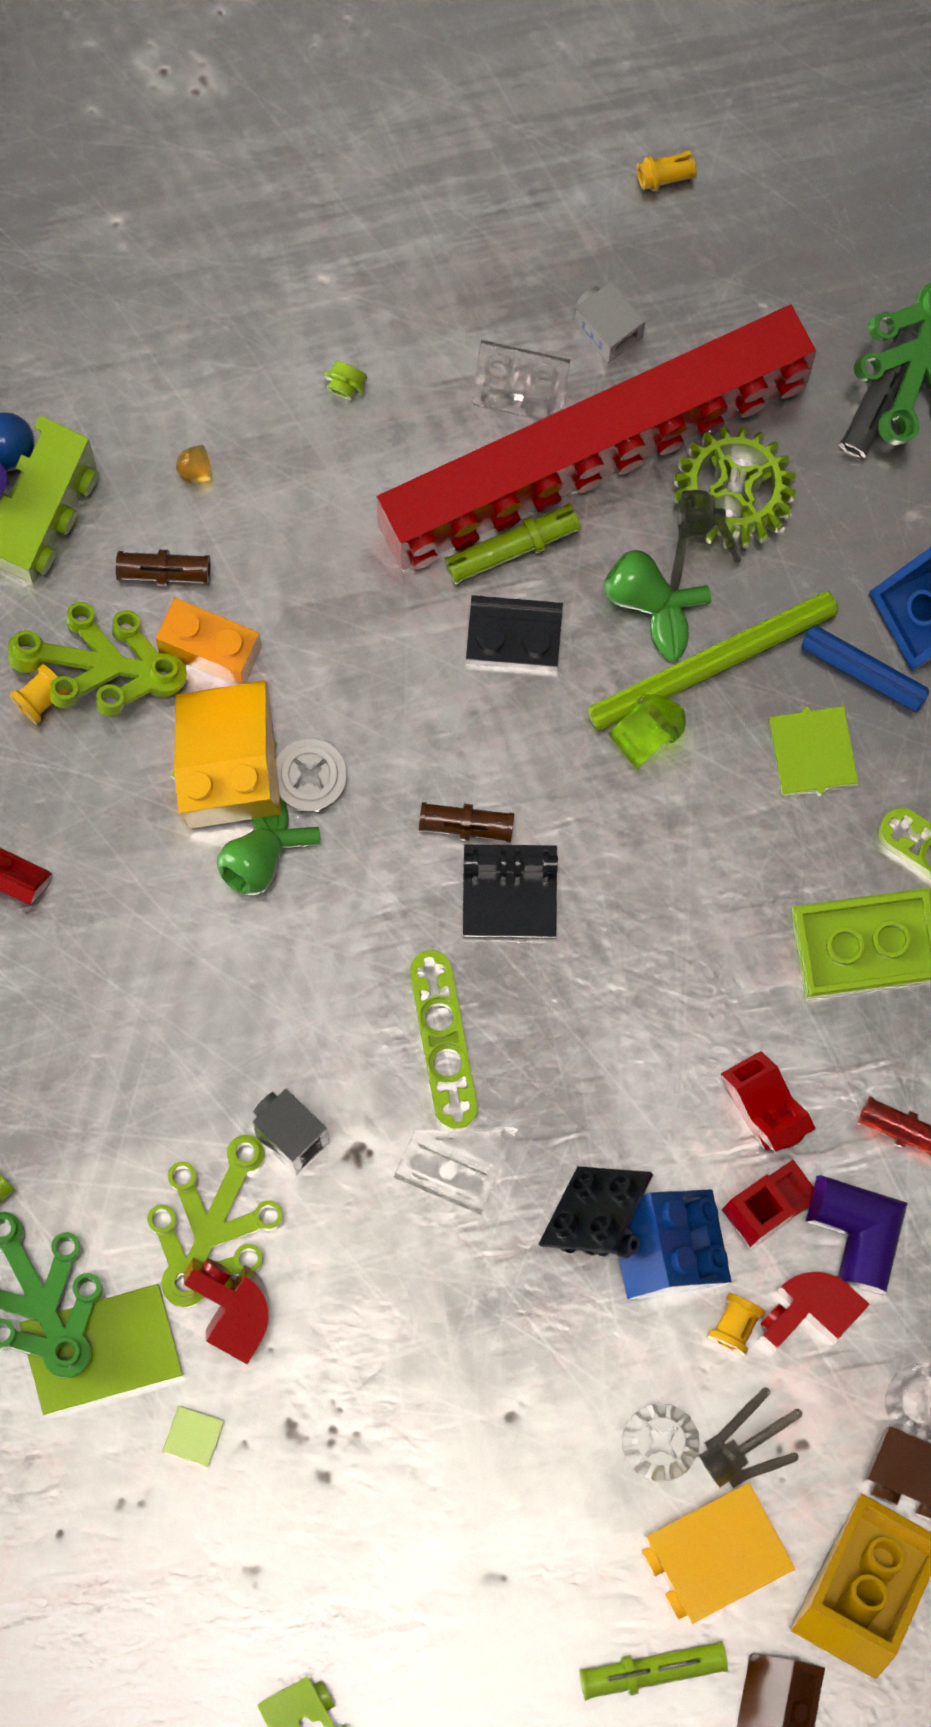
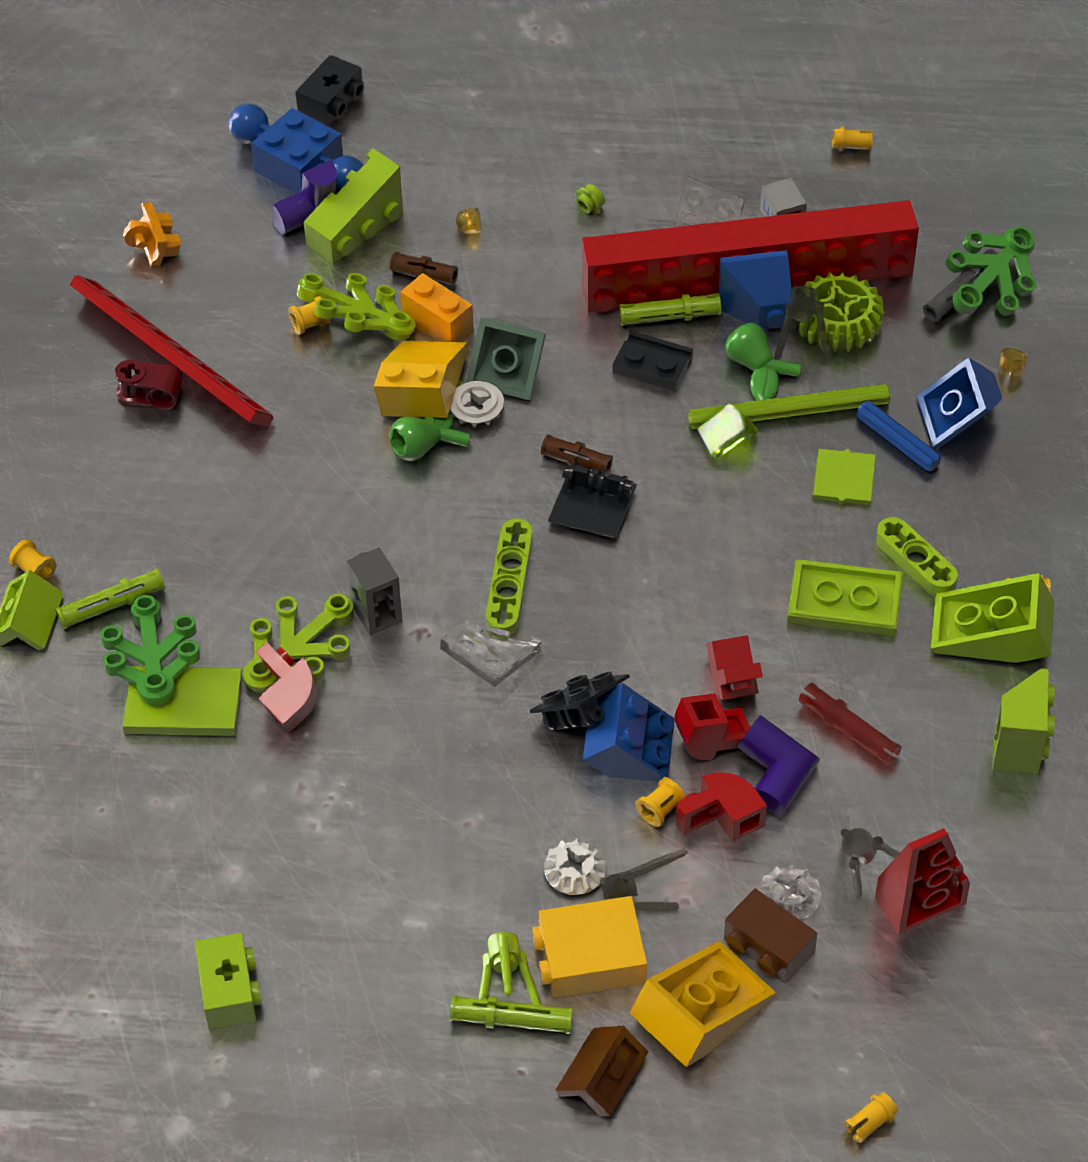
camera: 20 degrees right, 25 degrees down
yellowish green tile [162,1406,224,1468] -> none
none -> sand green slope [466,317,546,400]
none -> lime plant [479,932,542,1005]
none -> blue slope [718,250,793,329]

